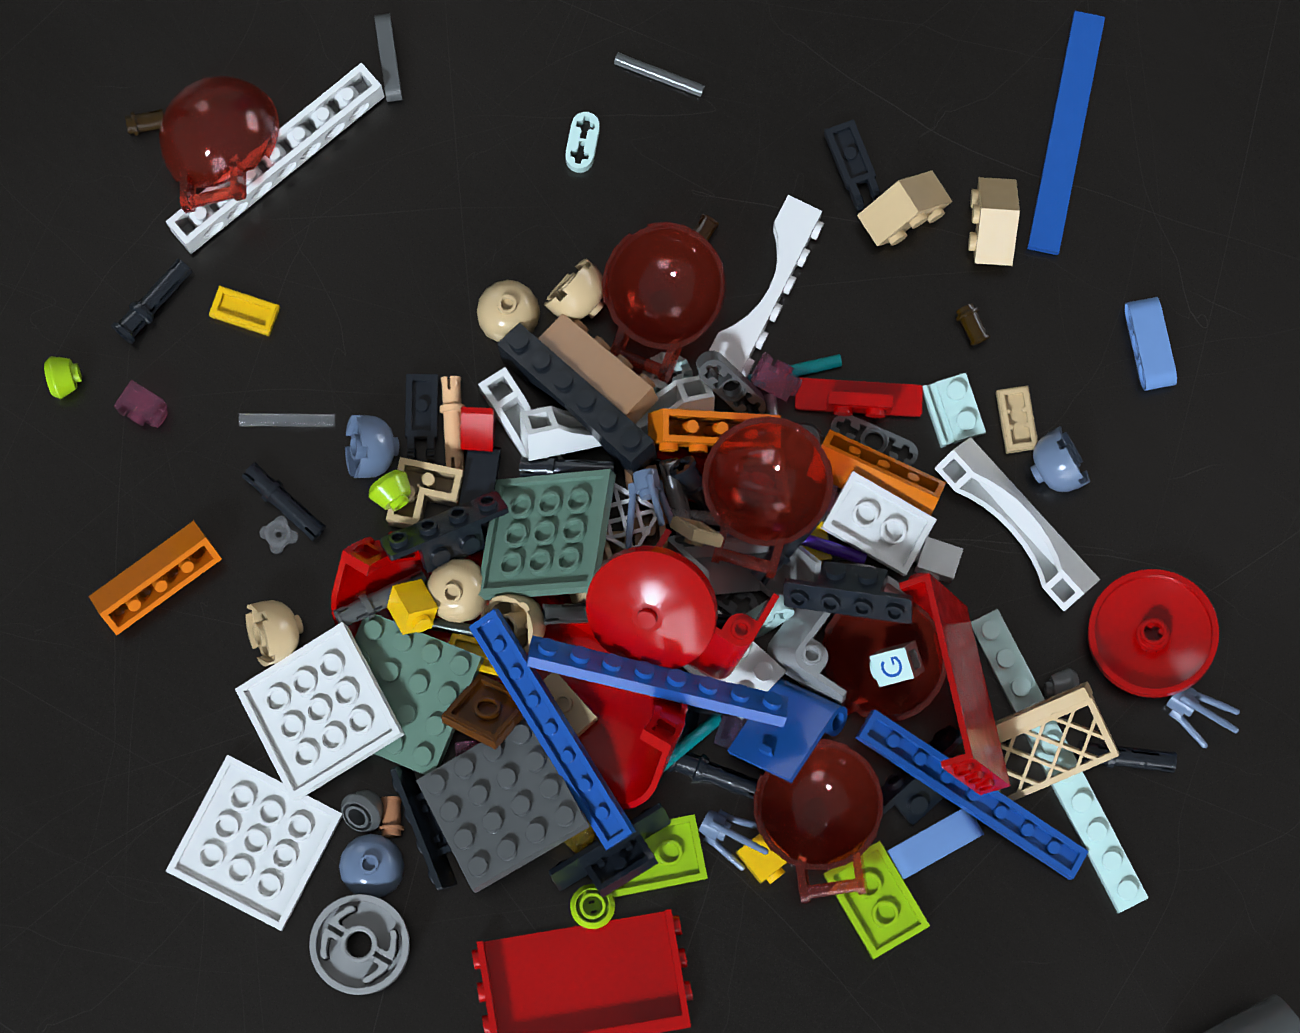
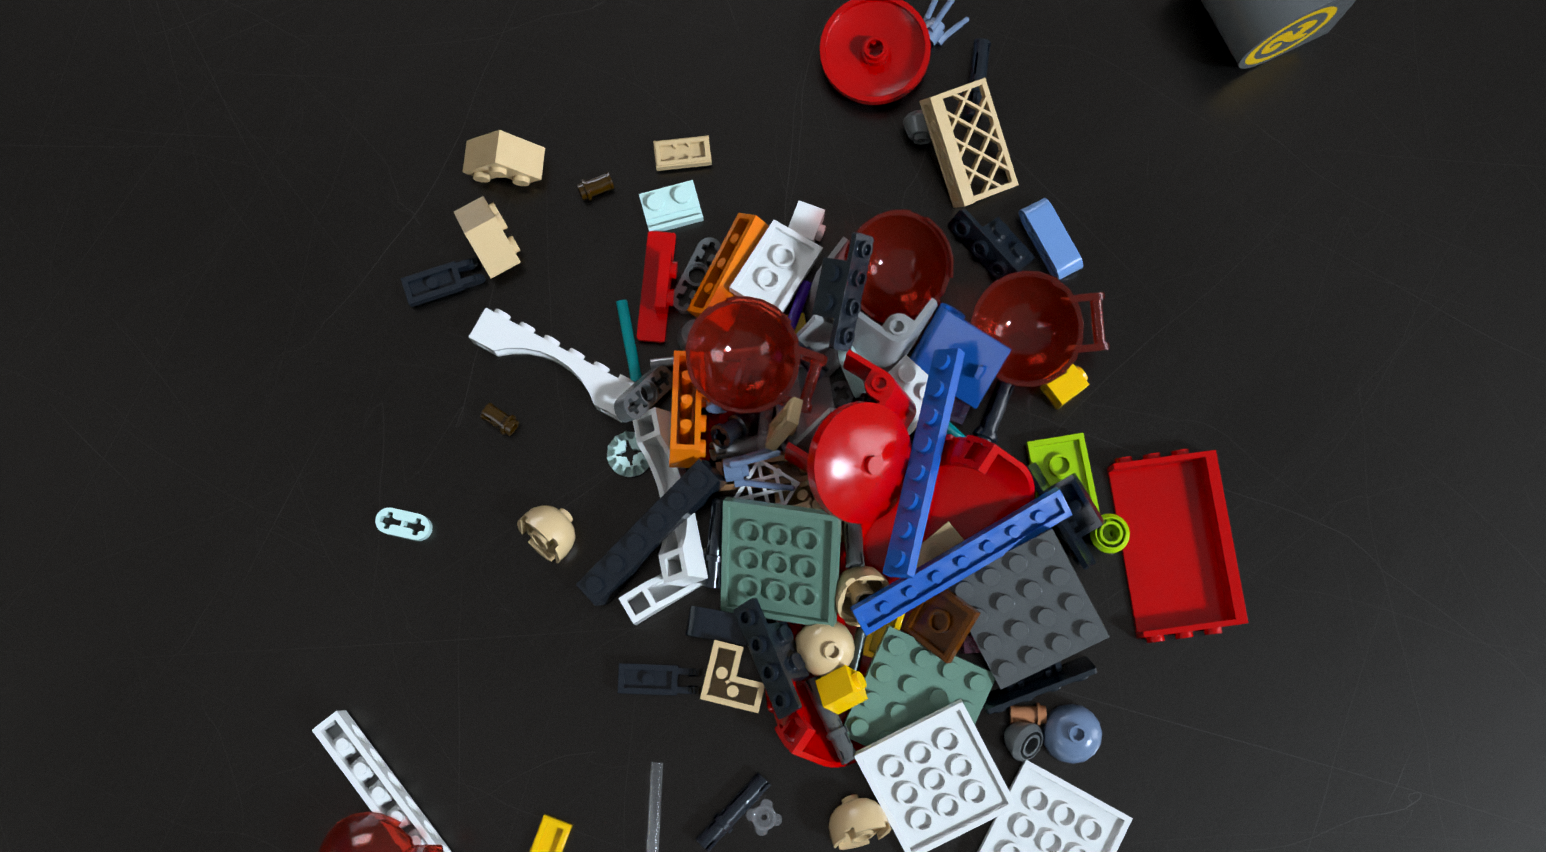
camera: 90 degrees left, 0 degrees up
light grey piece [309,894,410,995] -> none
sand blue cylinder [345,415,399,478] -> none
lime cone [369,470,411,511] -> none
dark grey beam [374,13,403,102] -> none
light nougat pin [440,376,465,472] -> none
red slope [461,407,496,452] -> none
tan cylinder [477,280,540,342] -> none
medium nougat brick [538,314,659,424] -> none
clear red windscreen [602,222,726,383] -> none
dark grey bar [614,52,705,97] -> none
sand blue plant [698,809,774,871] -> none
clear pink brick [749,351,802,402] -> none
lime plate [823,841,930,959] -> none
blue plate [855,709,1089,880] -> none
light aqua brick [869,640,925,687] -> none
red panel [899,573,1011,795] -> none
white arch [934,437,1100,611] -> none
light aqua plate [971,609,1148,913] -> none
blue tile [1027,11,1105,255] -> none
sand blue cylinder [1030,426,1090,492] -> none
medium blue beam [1125,297,1177,391] -> none

